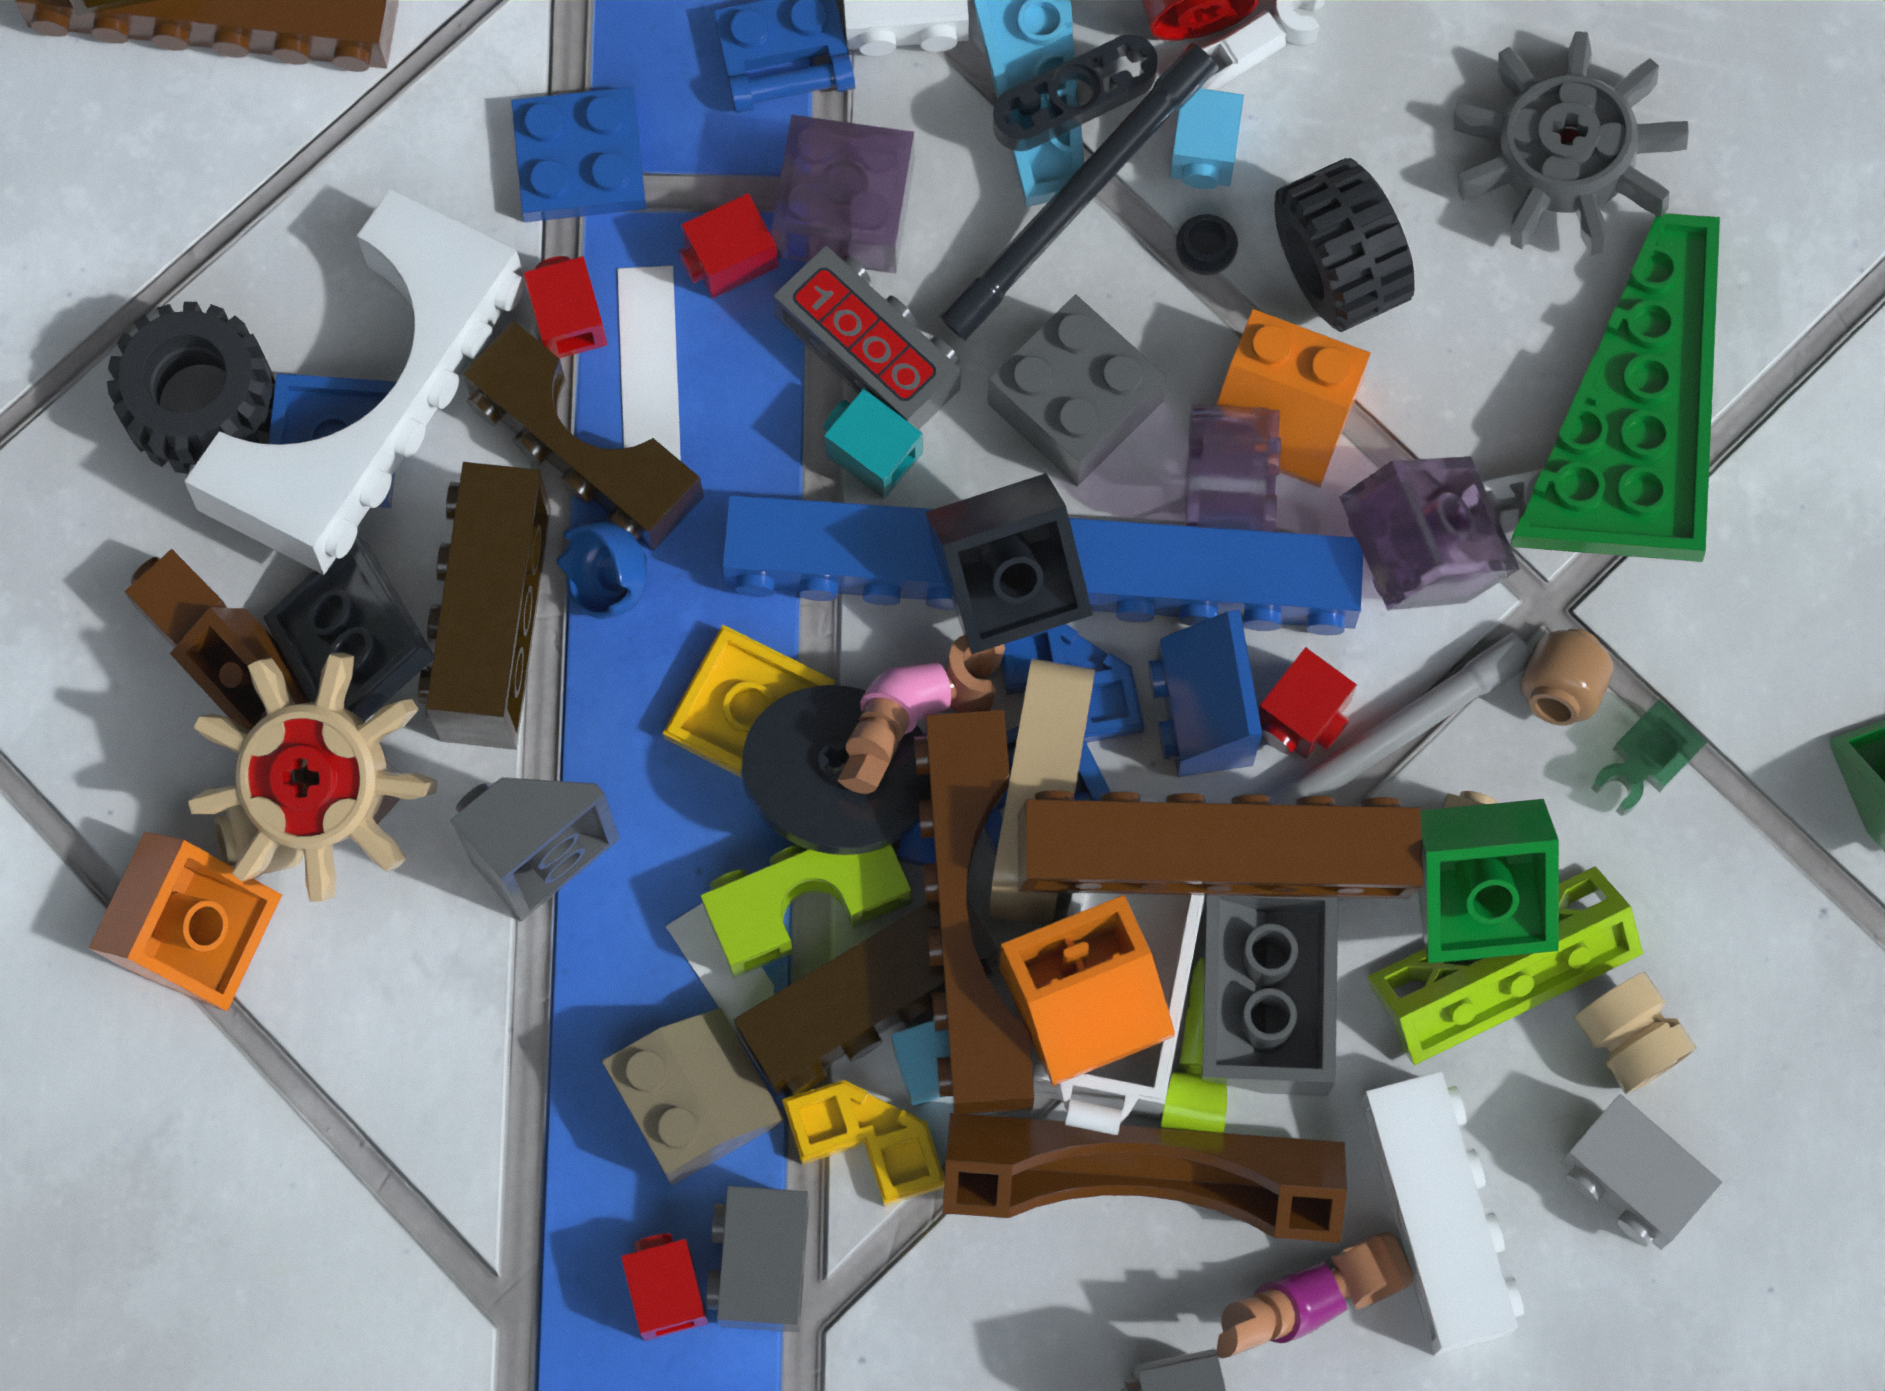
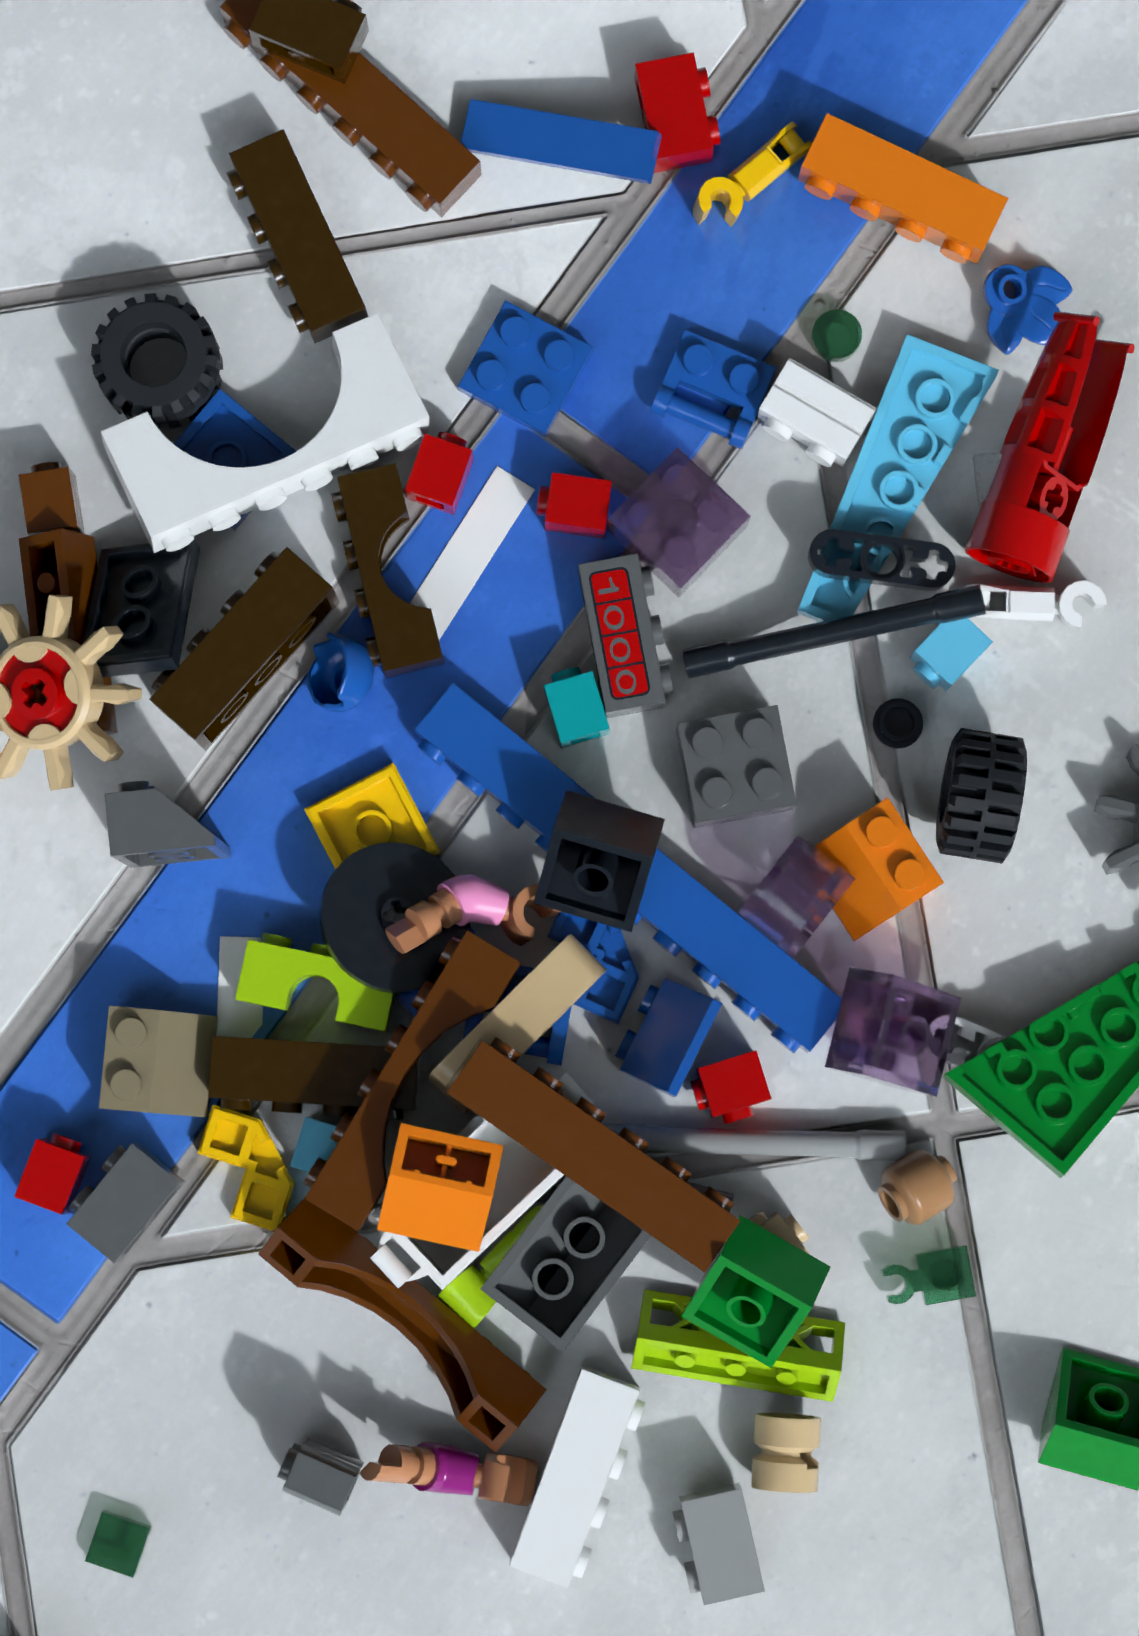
camera: 35 degrees right, 10 degrees up
none -> dark brown brick [226,129,368,343]

